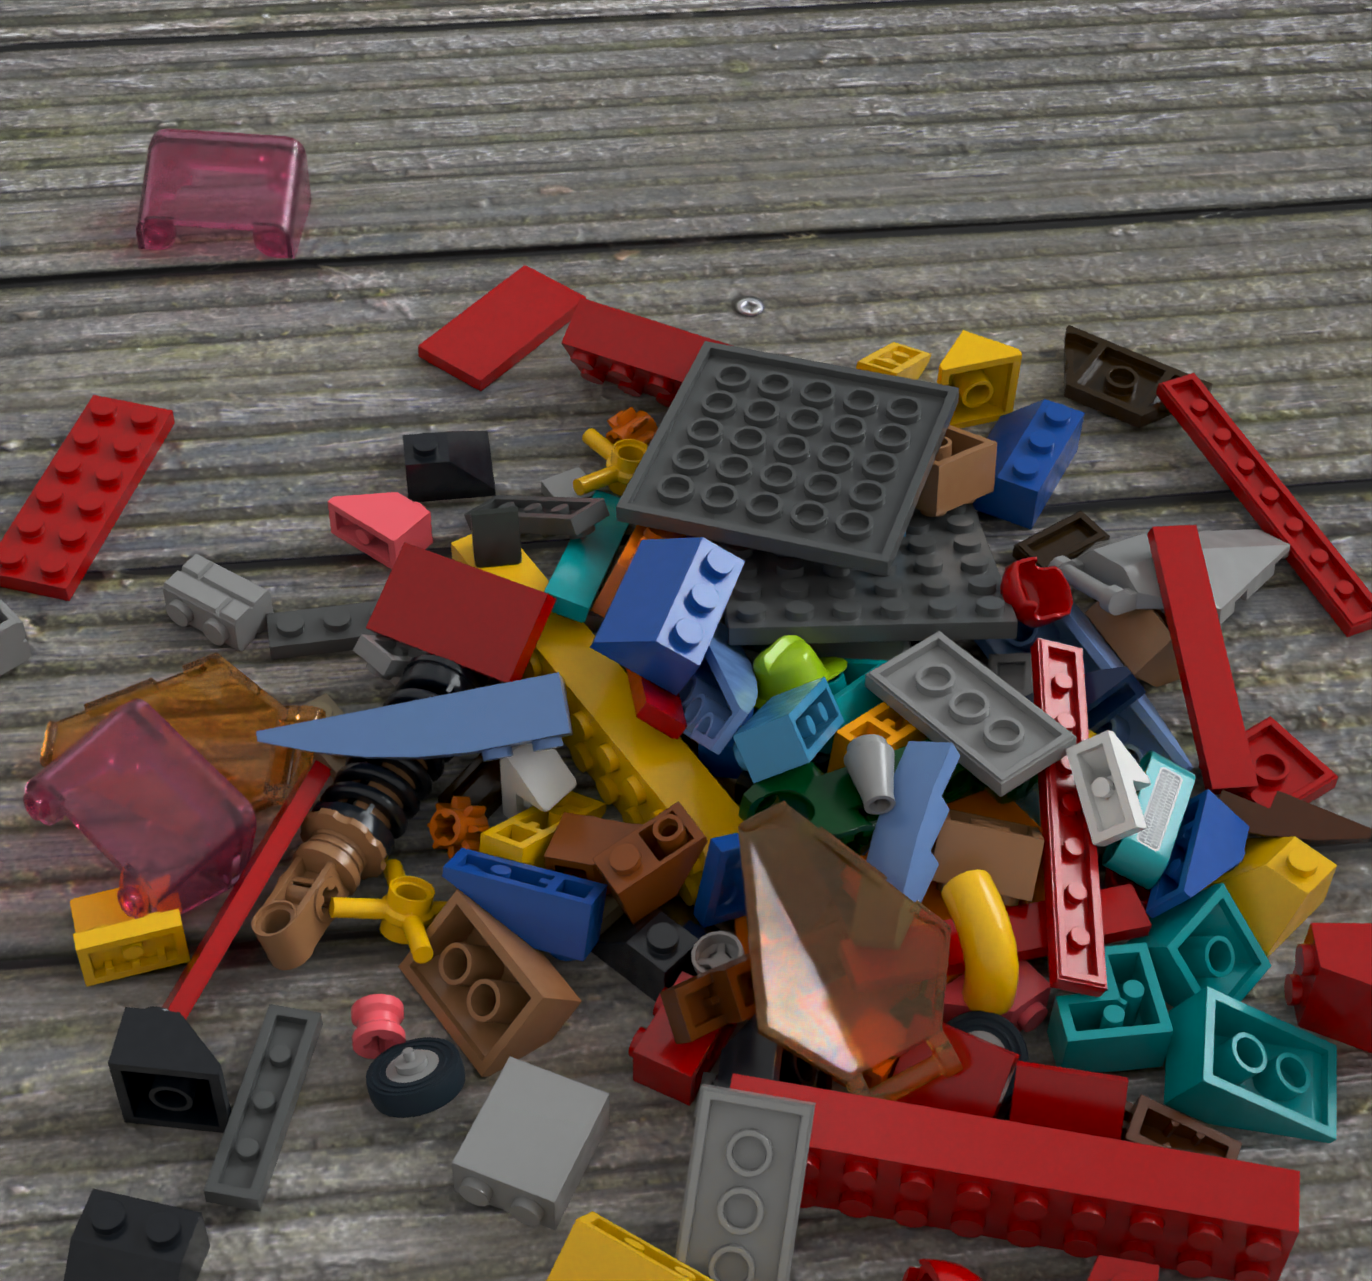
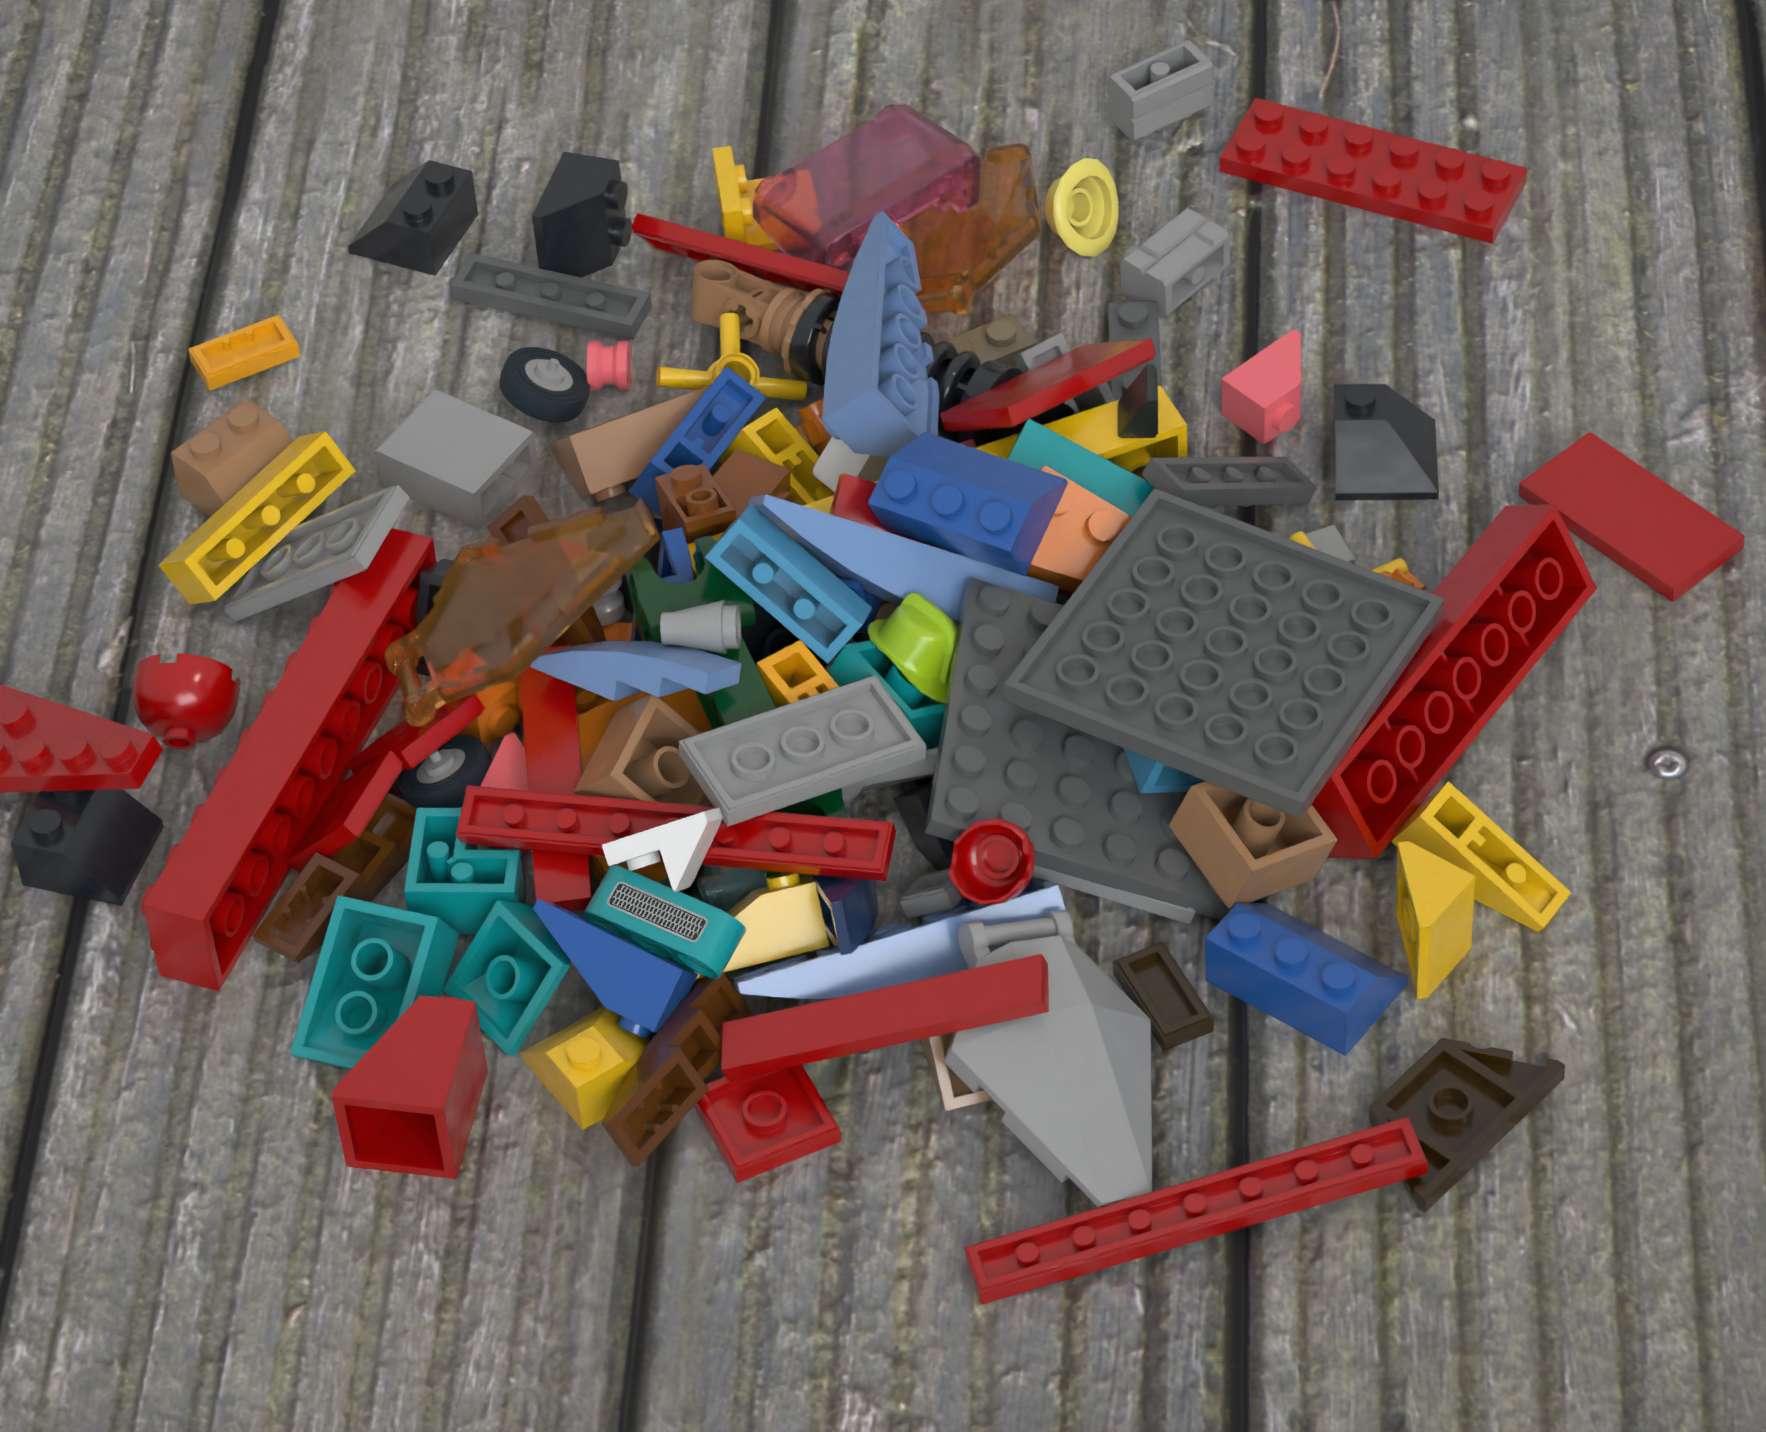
camera: 105 degrees right, 0 degrees up
yellow cylinder [941,869,1019,1015] -> none
none -> light yellow hat [1044,158,1119,257]

